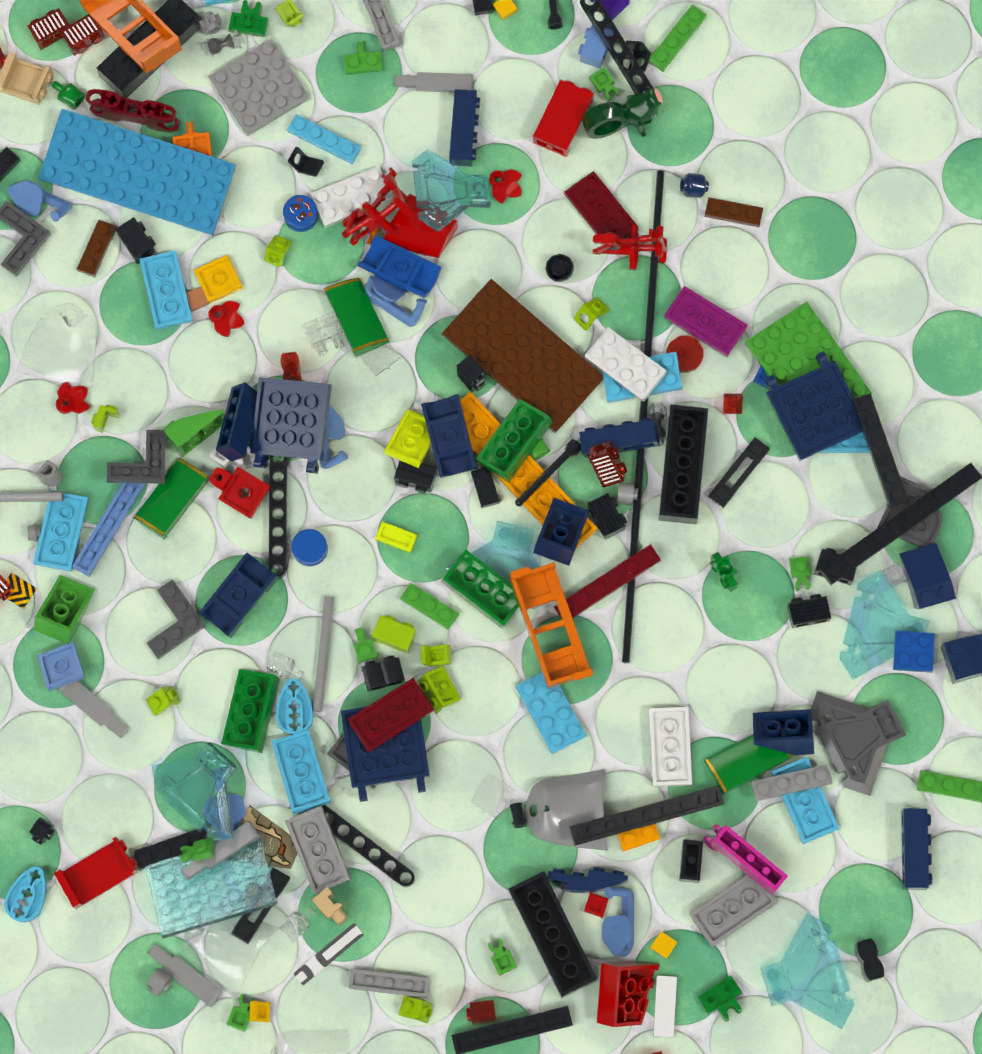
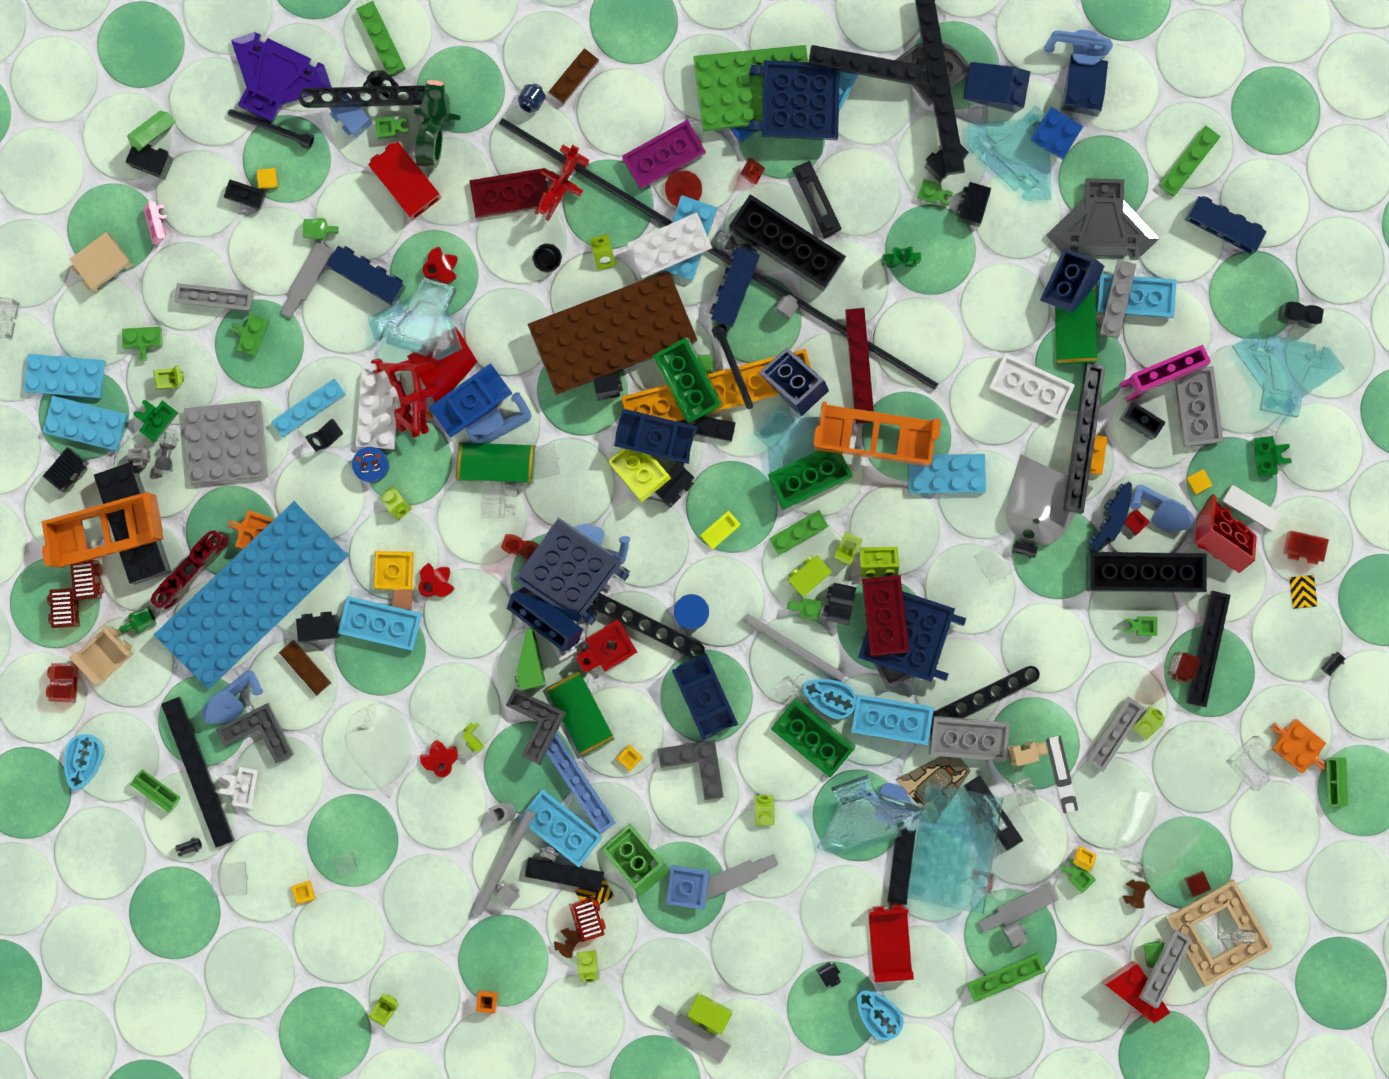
camera: 65 degrees left, 10 degrees up
bright green plate [179,837,215,862] -> none
light grey piece [181,821,260,880] -> none
black brick [587,493,627,540] -> none
clear red brick [588,441,627,488] -> none
none -> bright green piece [303,218,339,240]
none -> black plate [525,857,604,892]
none -> yellow tile [616,744,643,772]
none -> bright green plate [966,953,1046,1002]

